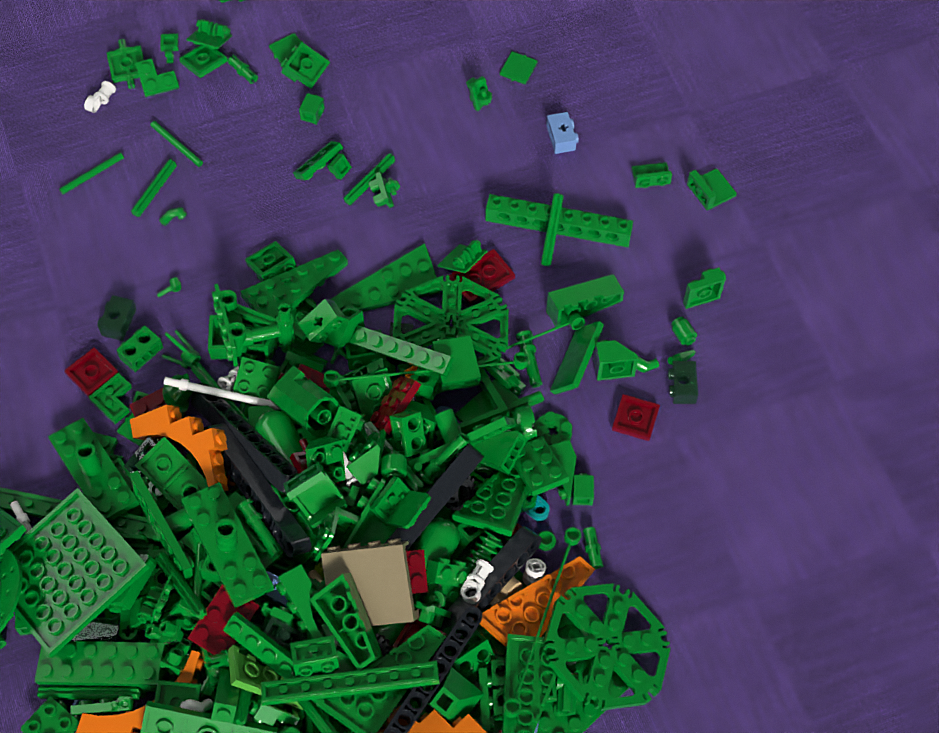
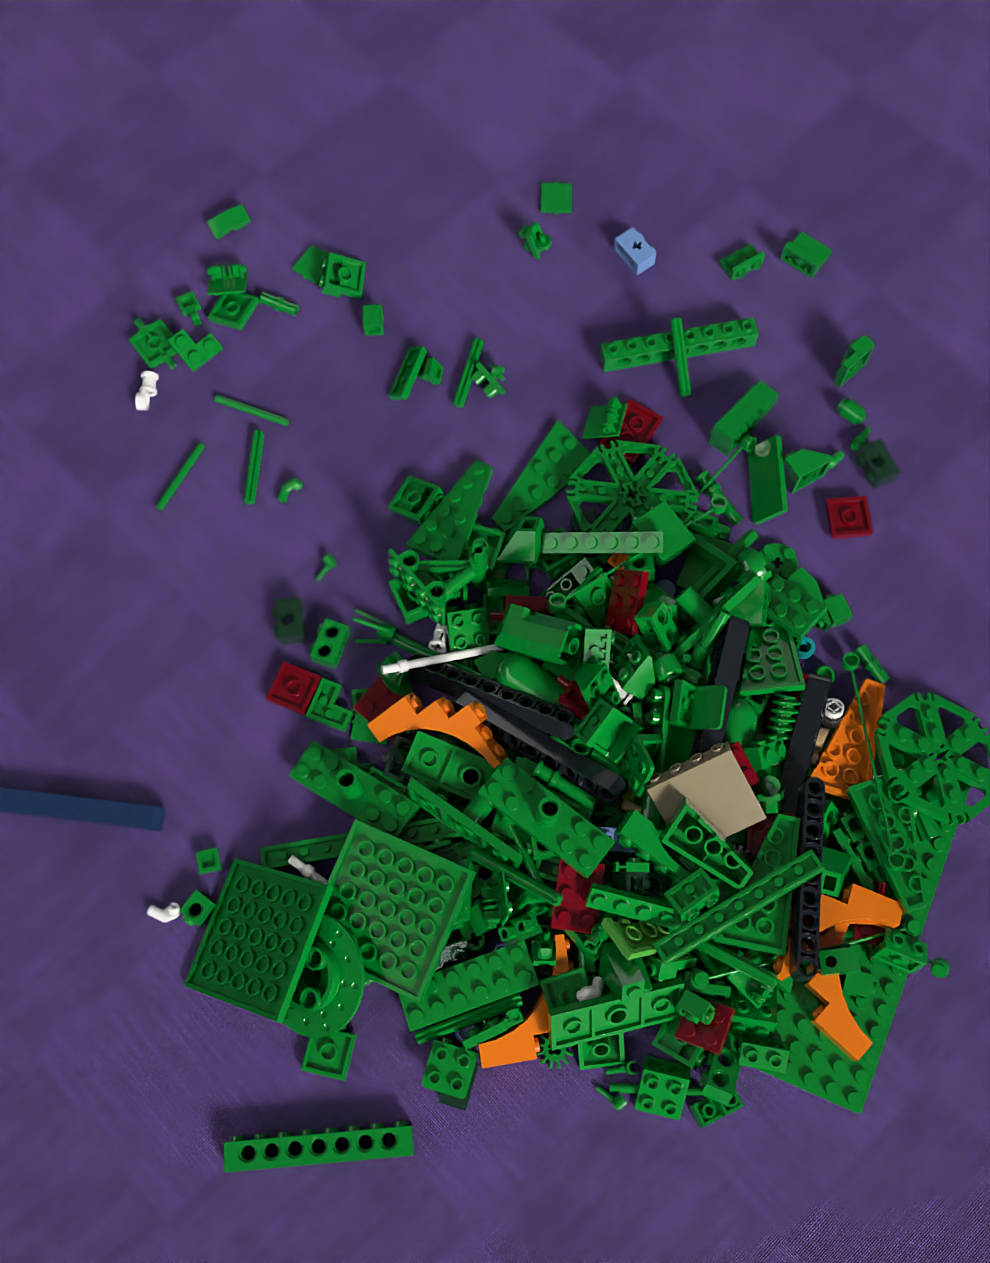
camera: 20 degrees left, 10 degrees up
green brick [298,299,346,343] -> none
white connector [461,559,493,604] -> none

